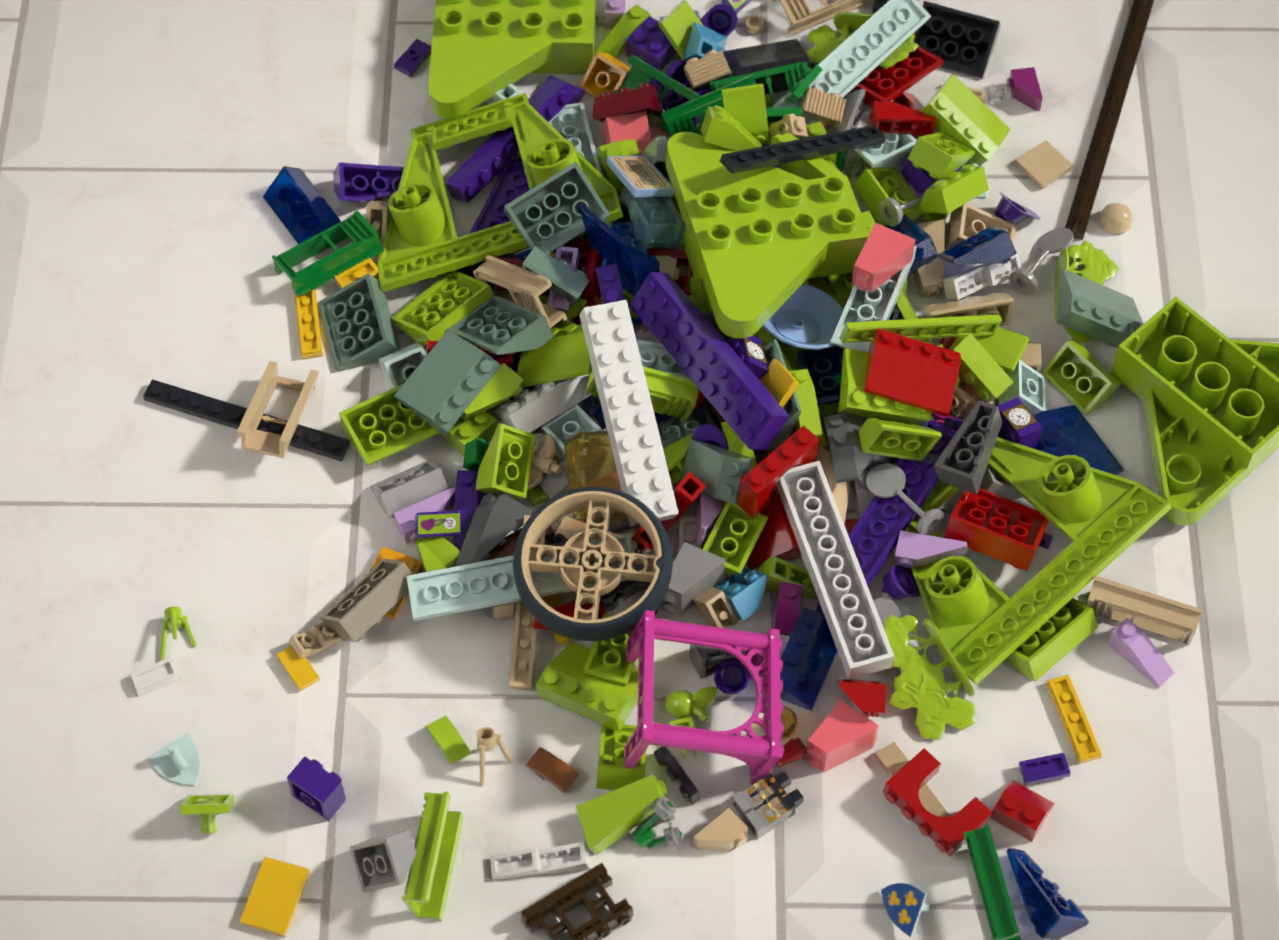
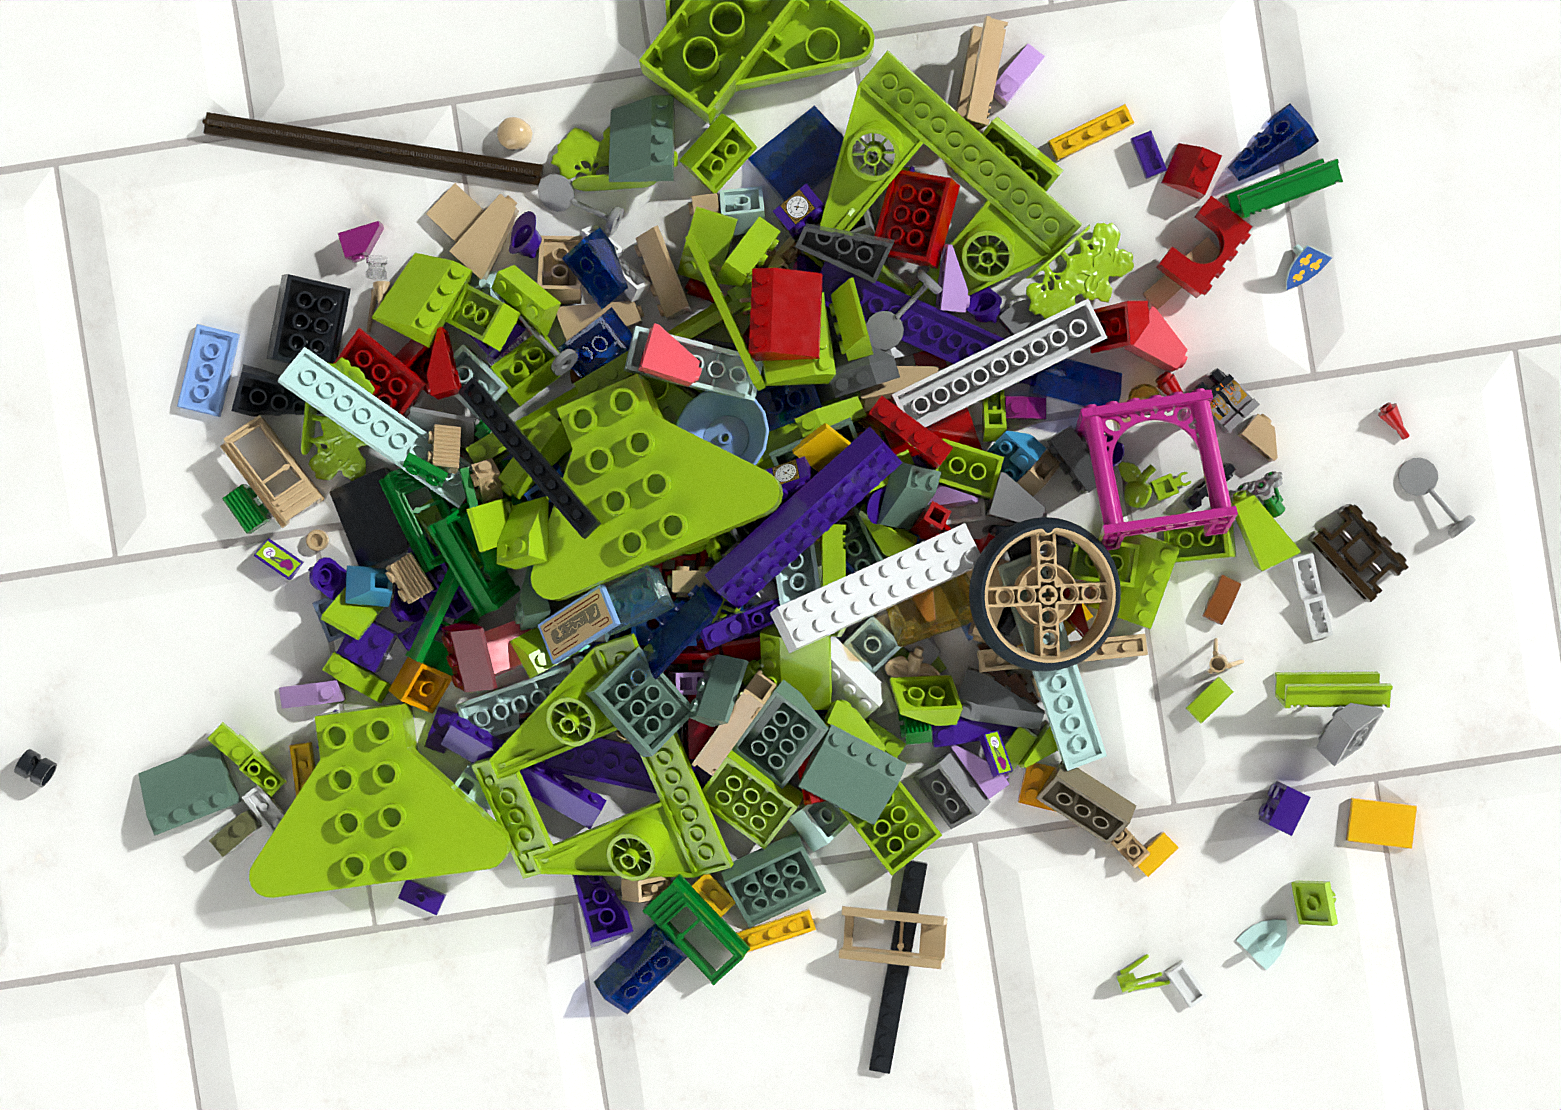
camera: 100 degrees left, 30 degrees up
none -> tan slope [449,194,519,280]

